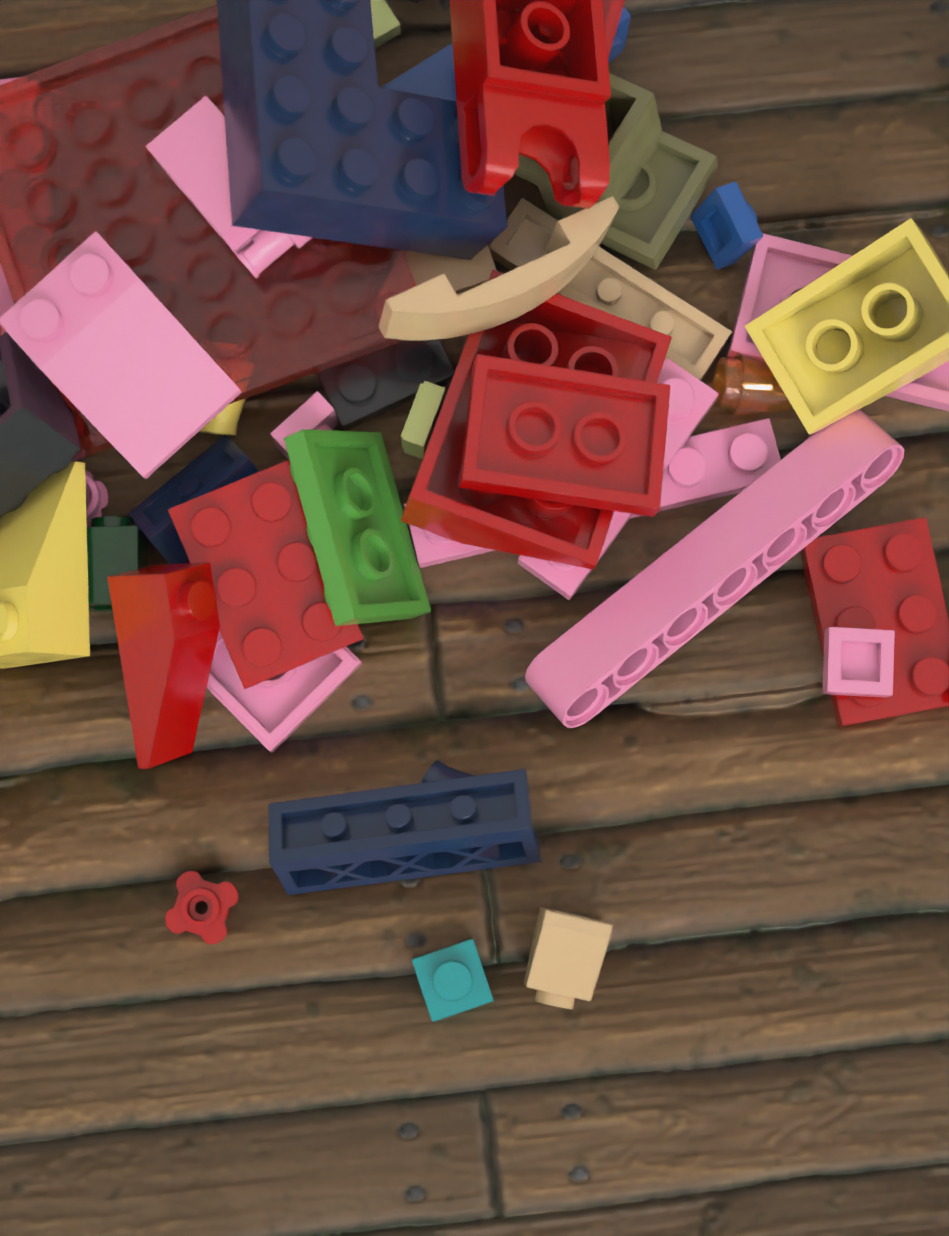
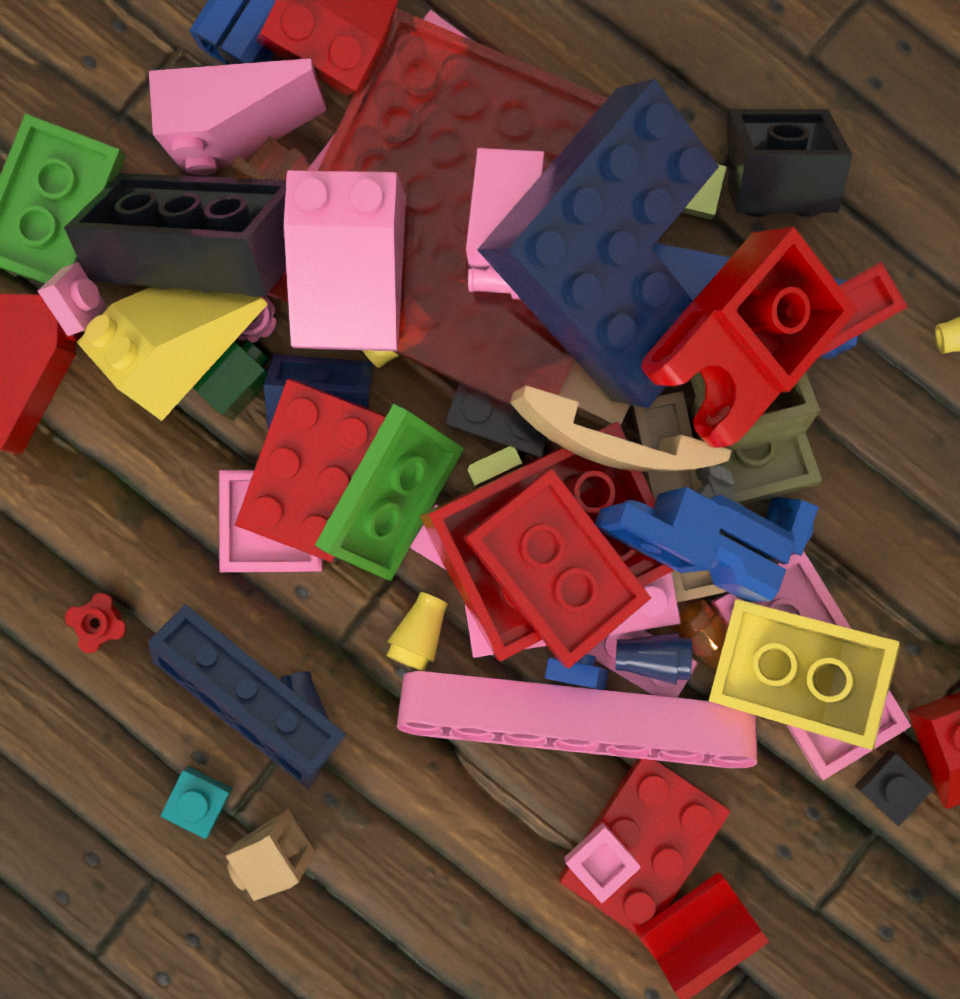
camera: 50 degrees right, 5 degrees up
red slope [107,562,220,769] -> none
bright pink plate [270,391,339,461] -> none
none -> light yellow cone [386,592,448,671]
none -> blue plate [545,654,609,690]
none -> blue plate [595,465,795,602]
none -> dark blue cone [616,632,692,685]

